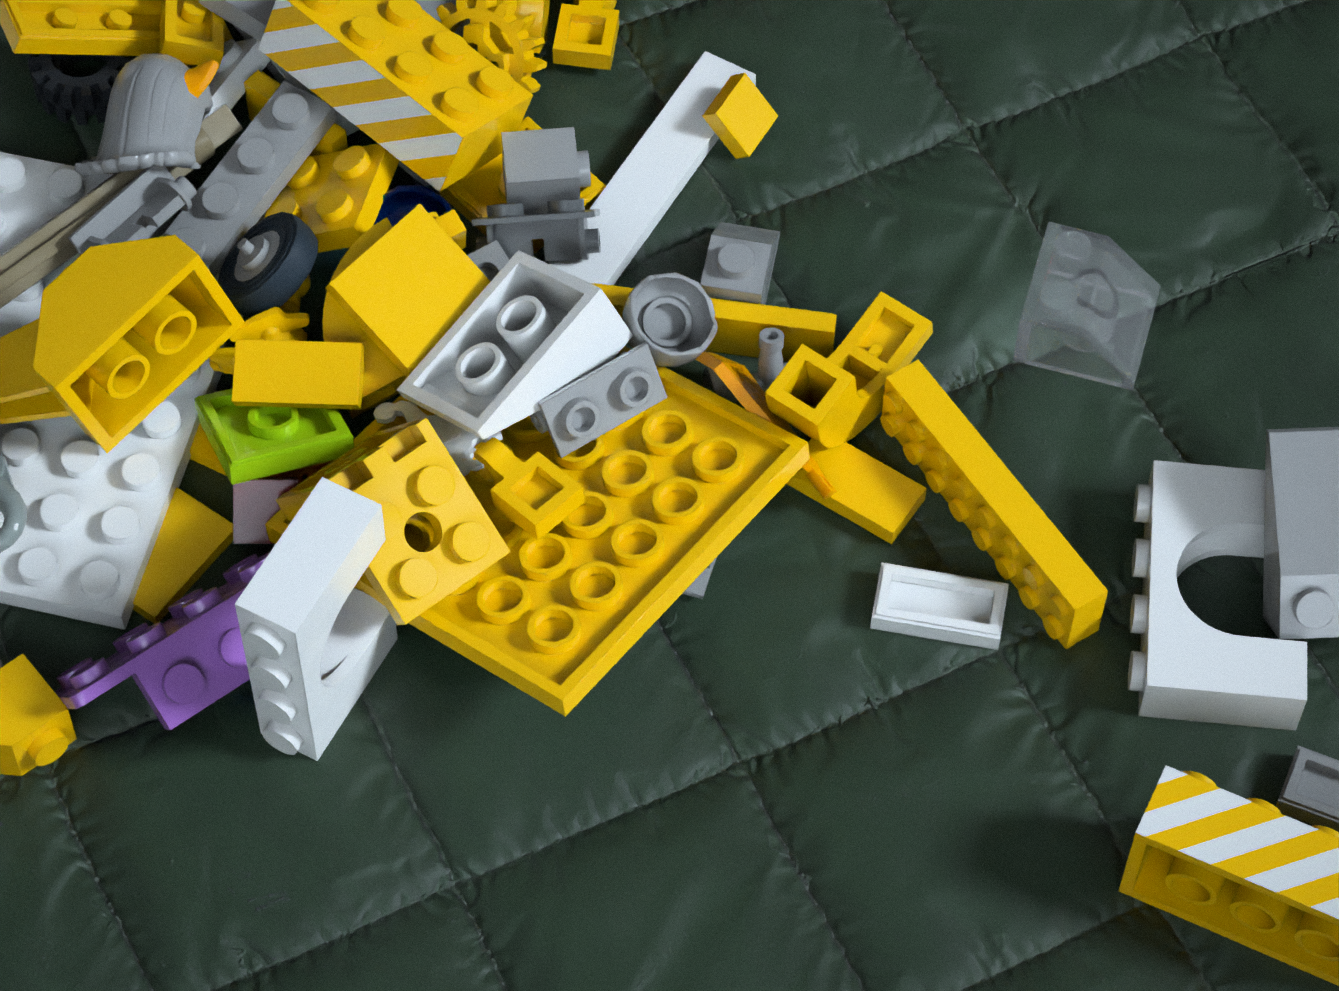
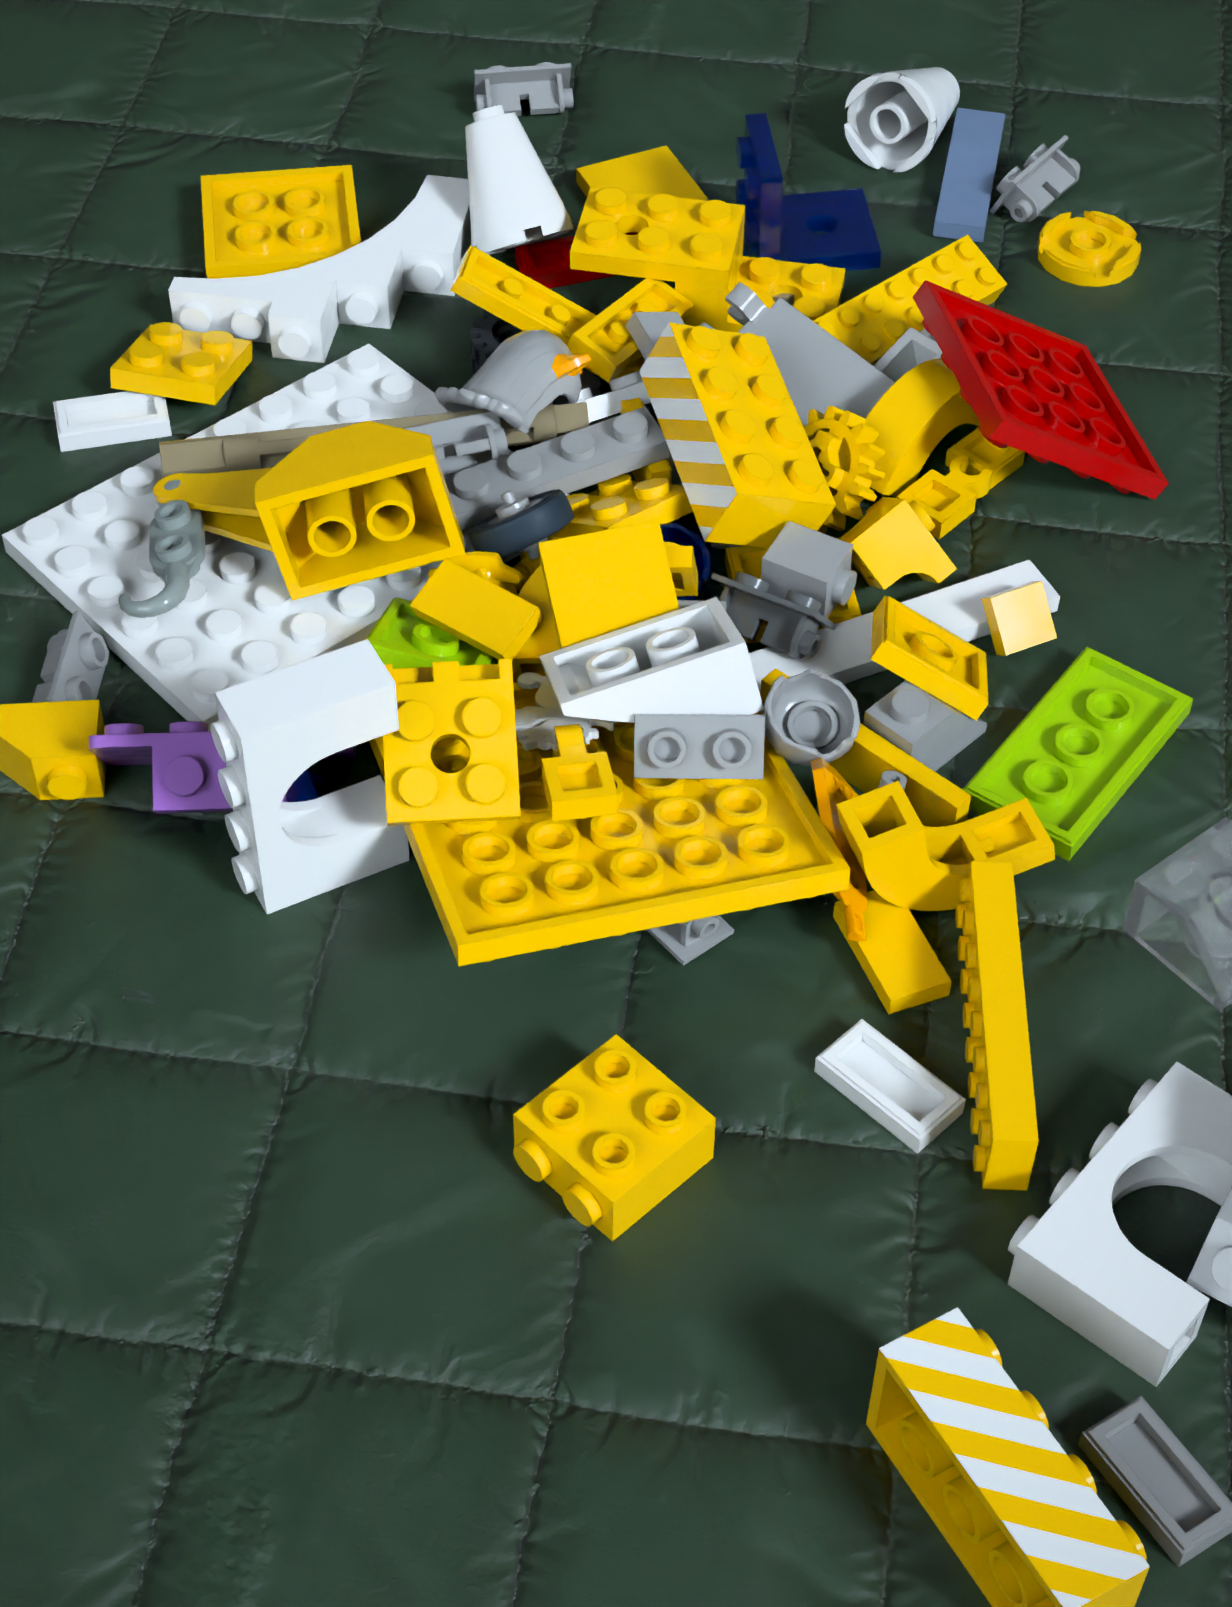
camera: 35 degrees right, 10 degrees down
none -> yellow brick [513,1034,716,1242]
none -> yellow brick [839,497,957,590]
none -> yellow plate [870,596,988,721]
none -> lime tile [962,647,1193,862]

